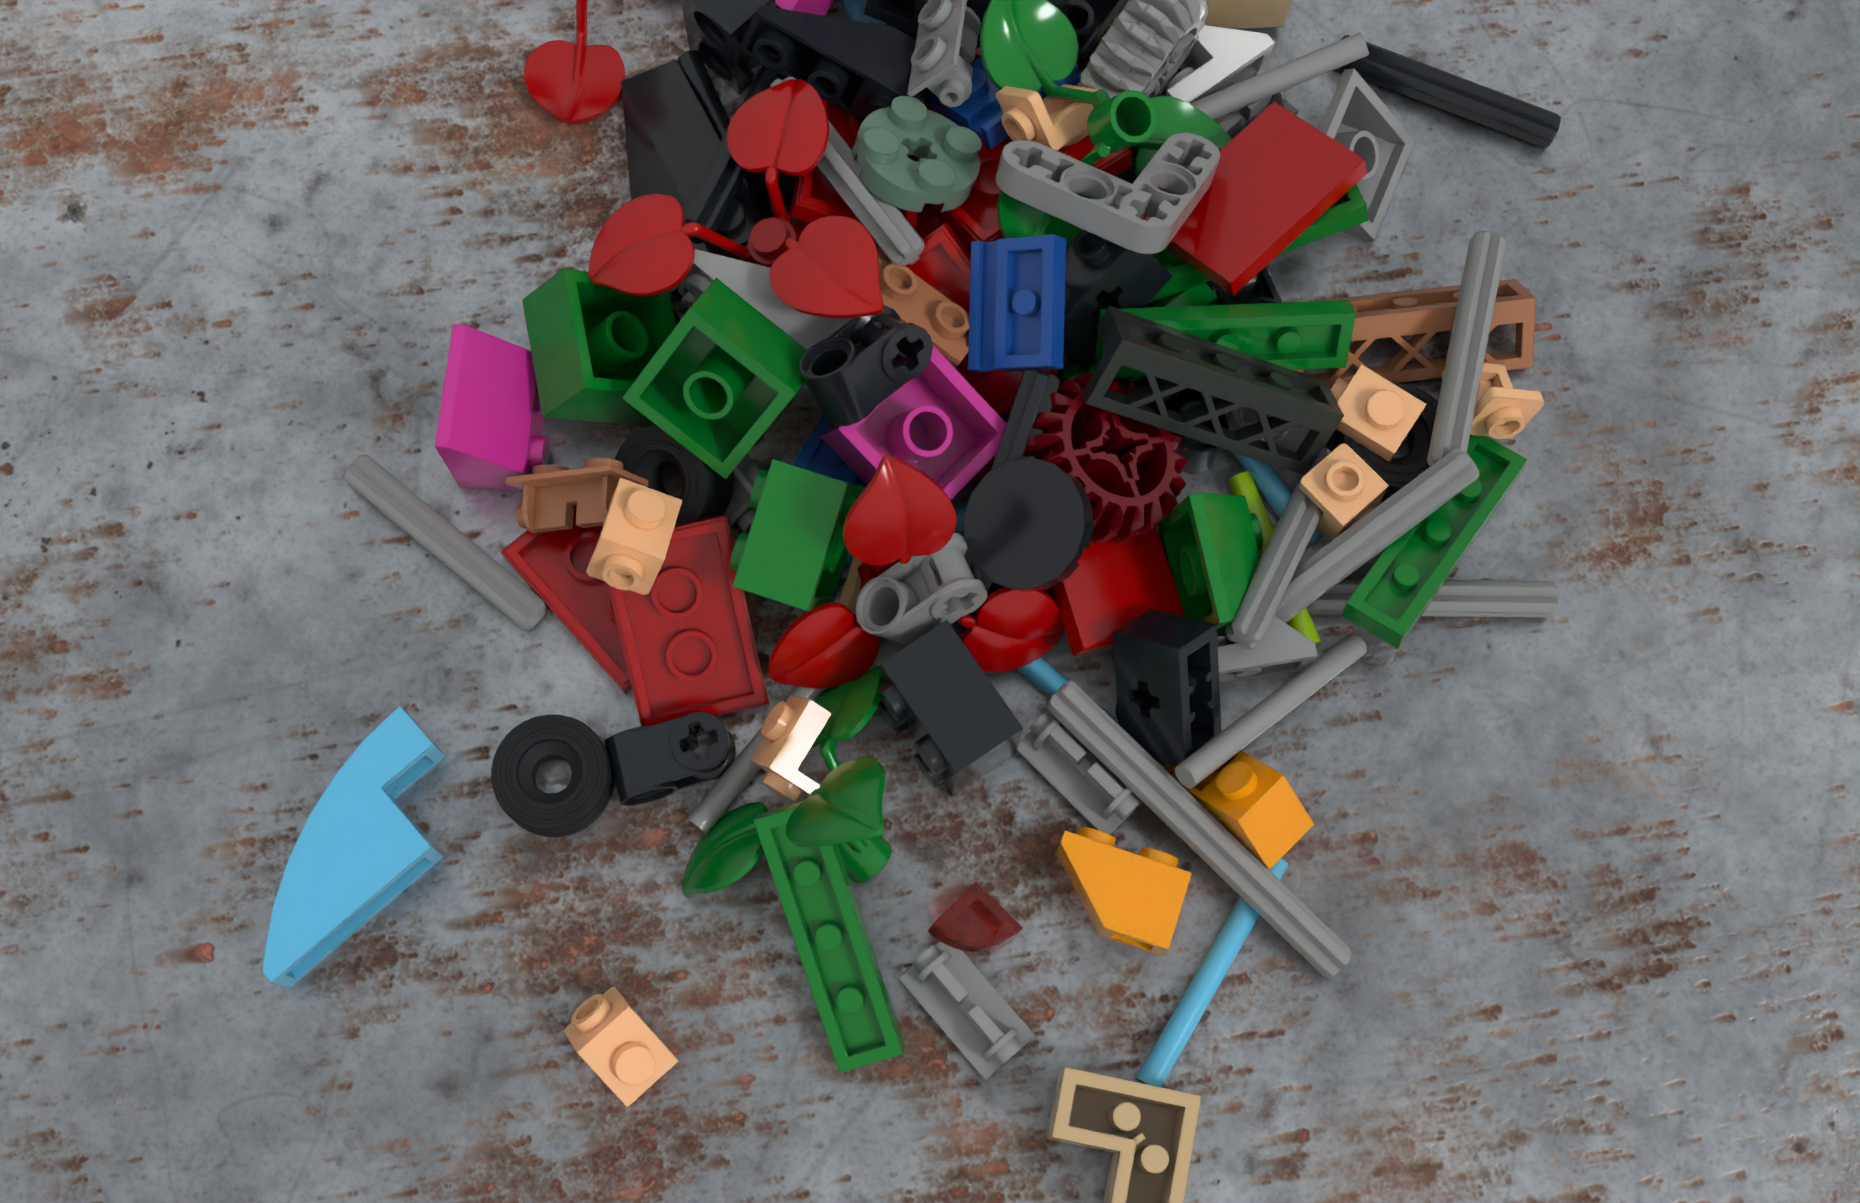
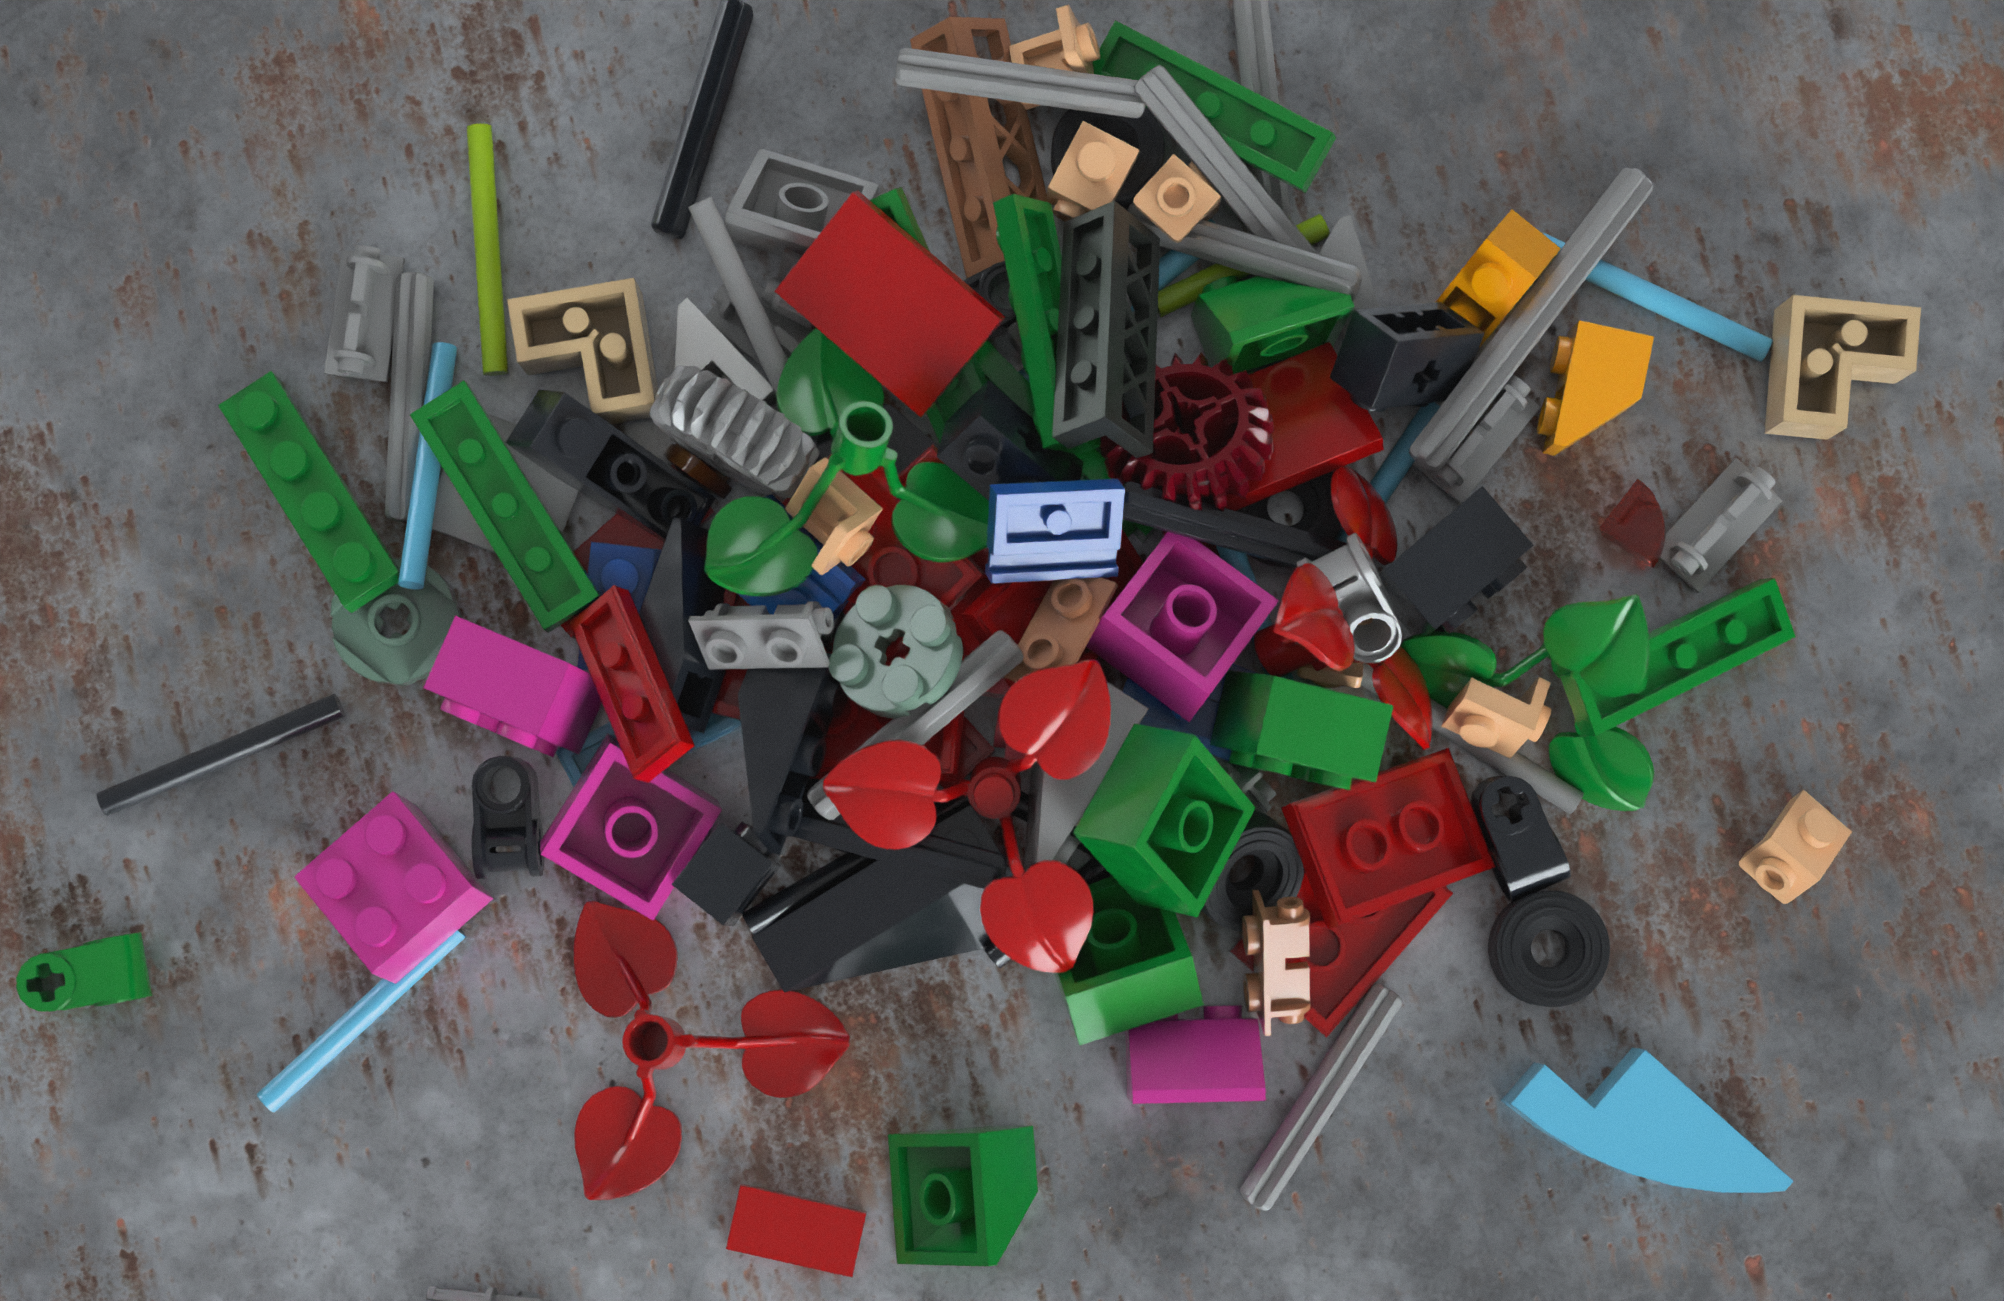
camera: 95 degrees left, 10 degrees up
light nougat bracket [586,477,682,595] -> none
black piece [799,304,933,426] -> none
black tile [964,457,1093,592] -> none
light grey beam [995,133,1221,254] -> none
light grey bar [1175,633,1367,788] -> none
none -> red tile [726,1184,867,1277]
none -> green slope [888,1126,1038,1267]

